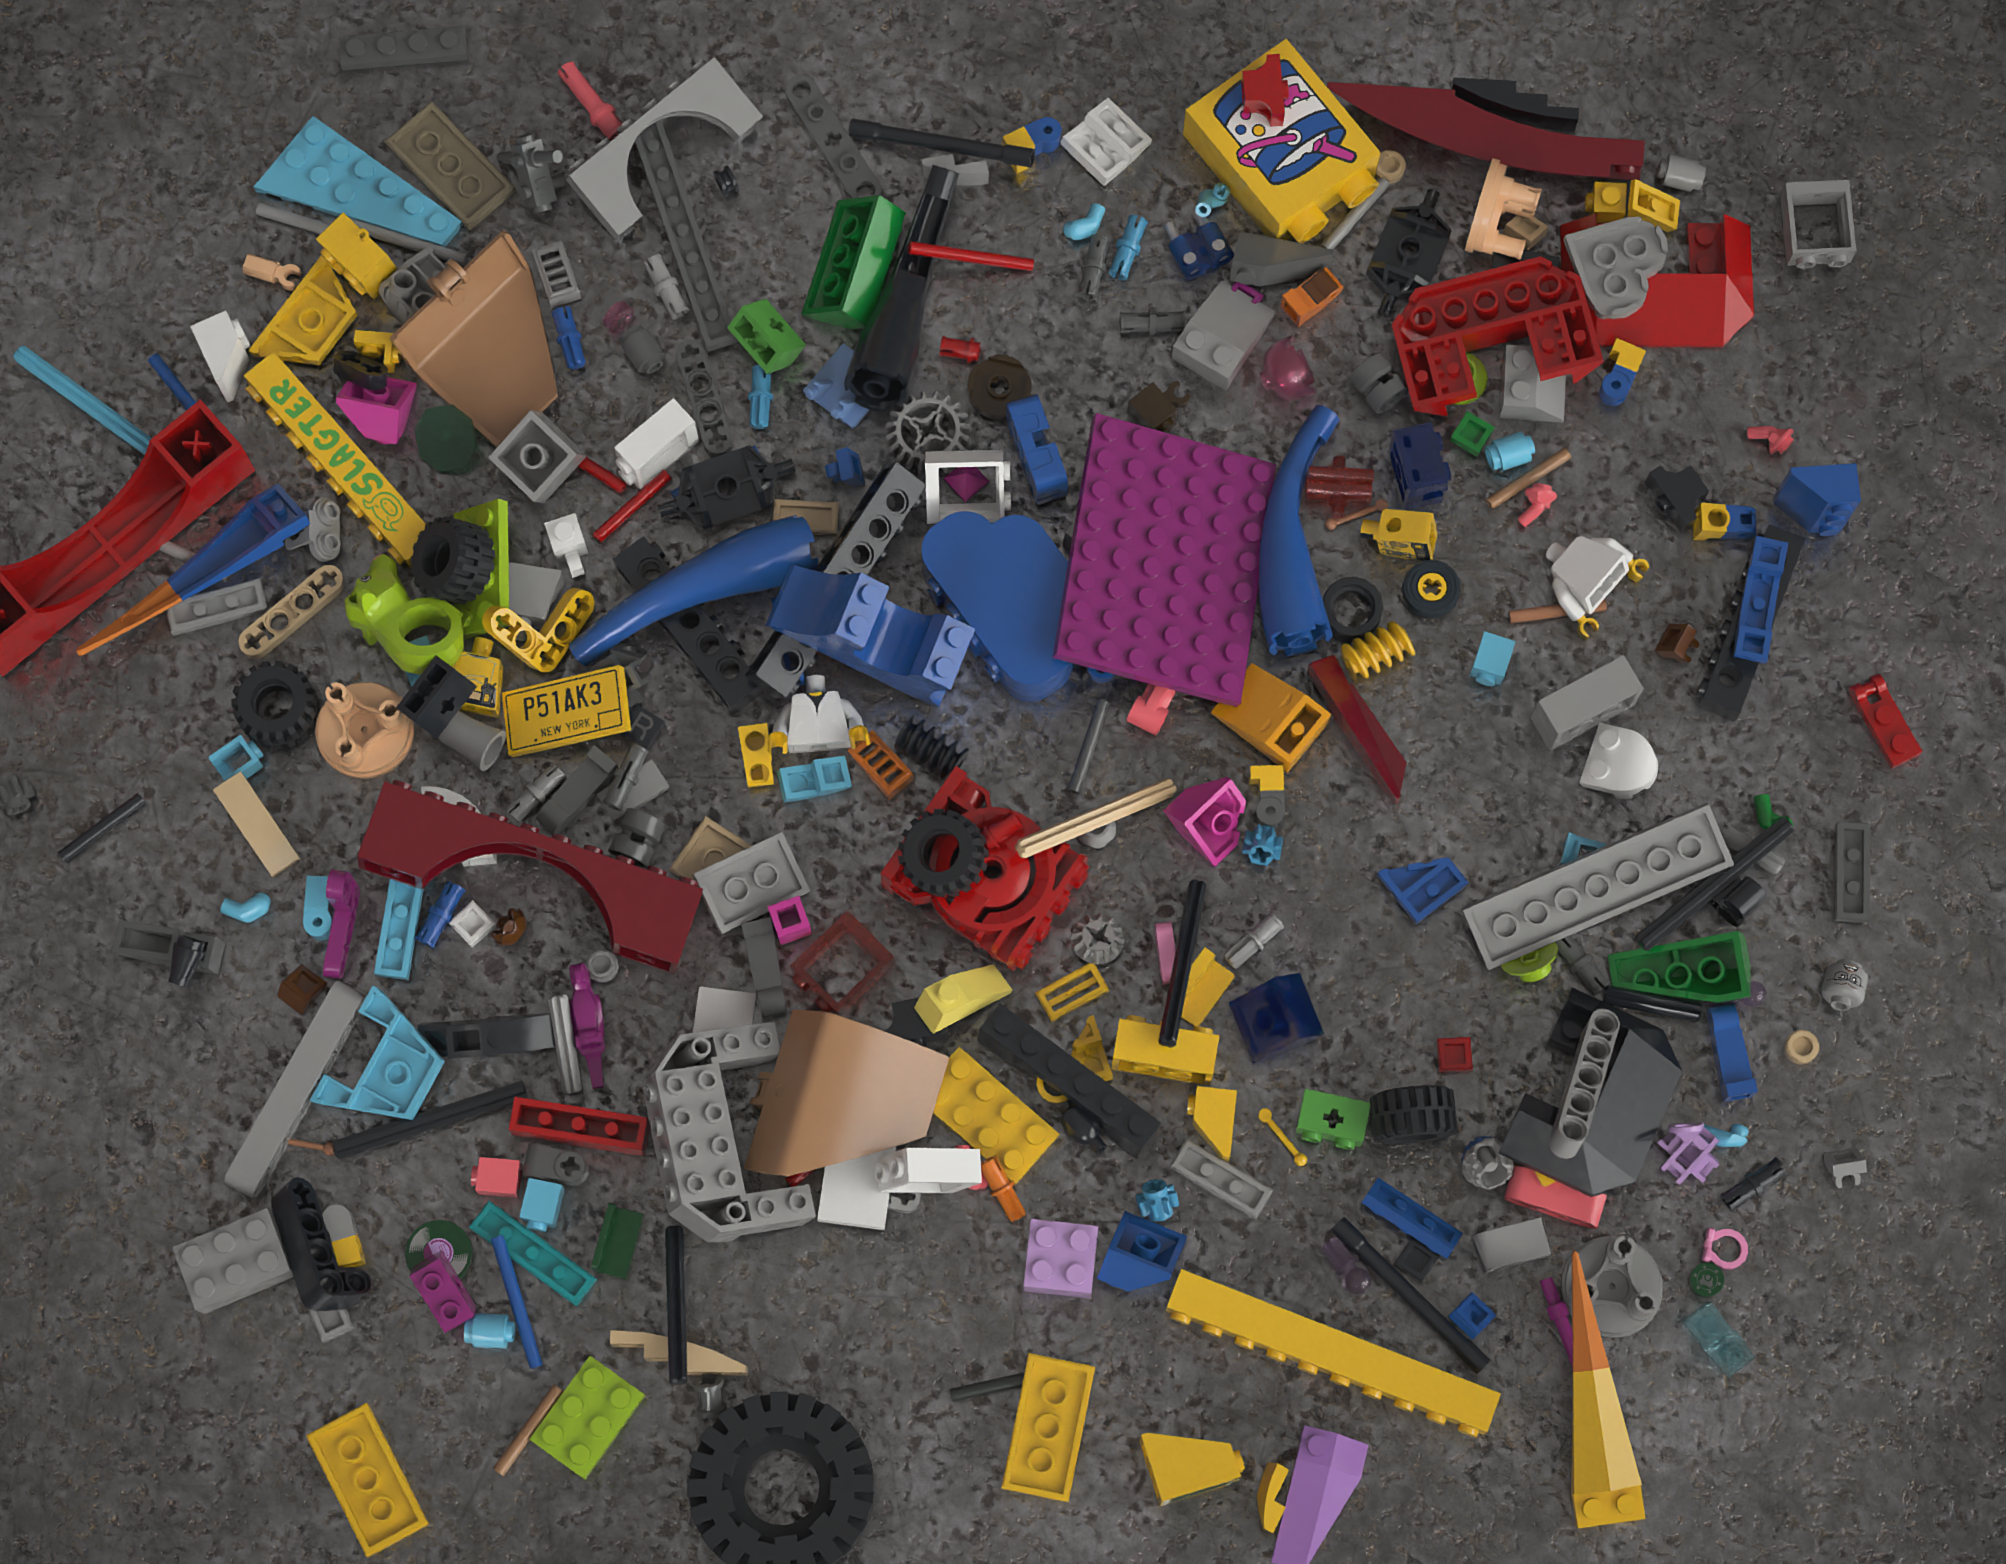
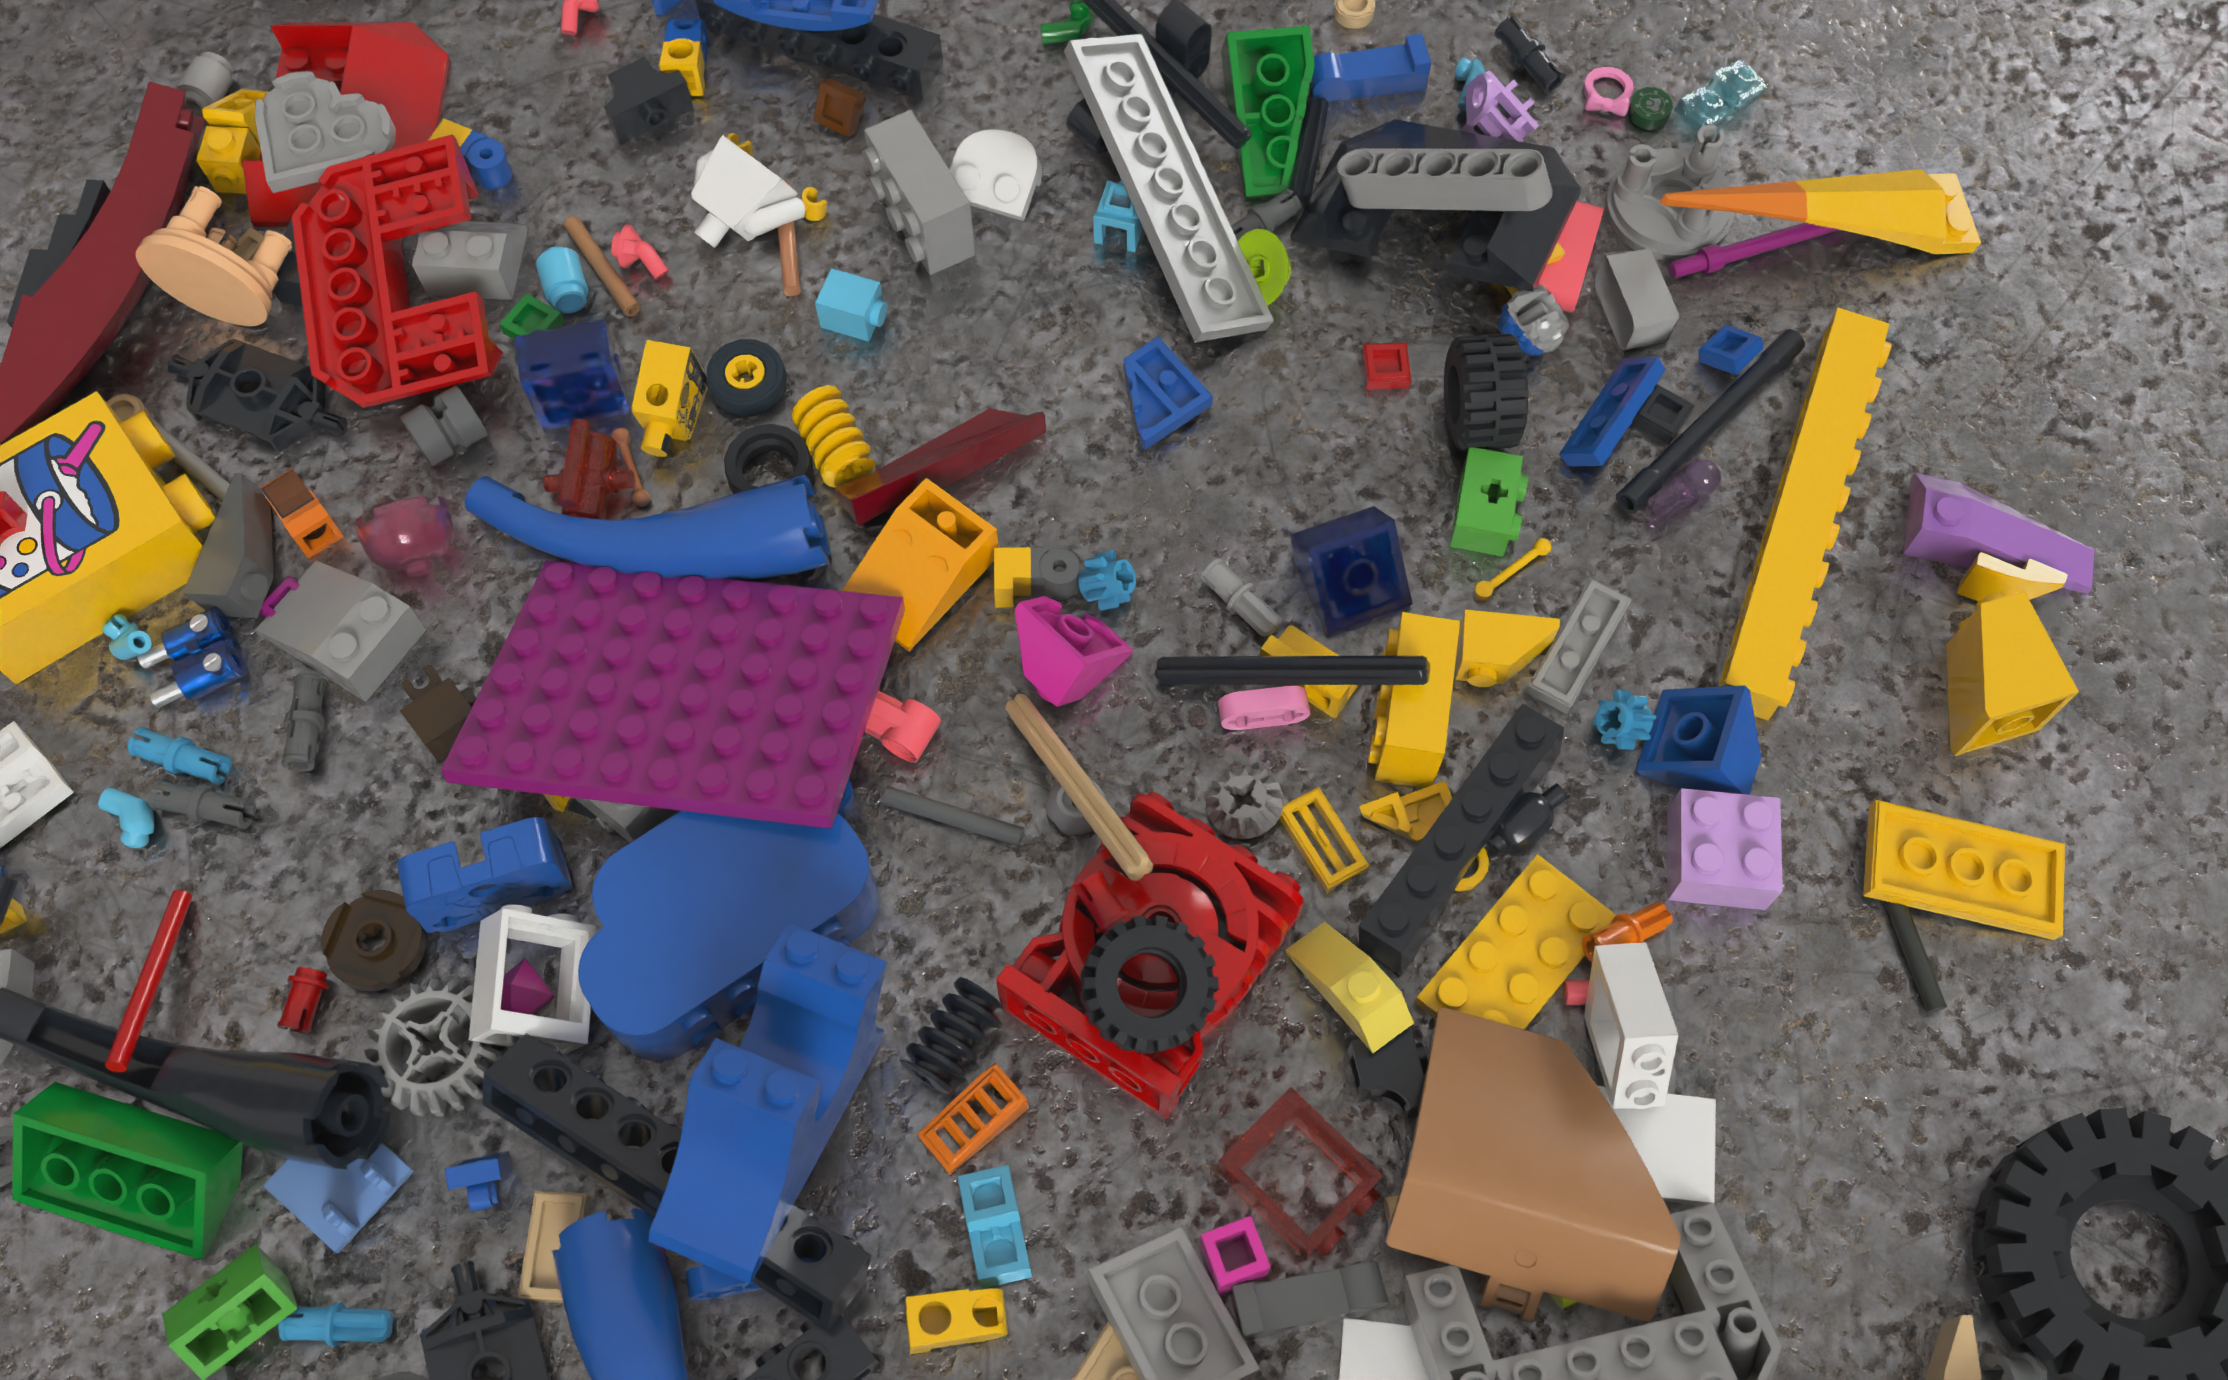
camera: 90 degrees left, 10 degrees down
white torso [768,675,870,754] -> none

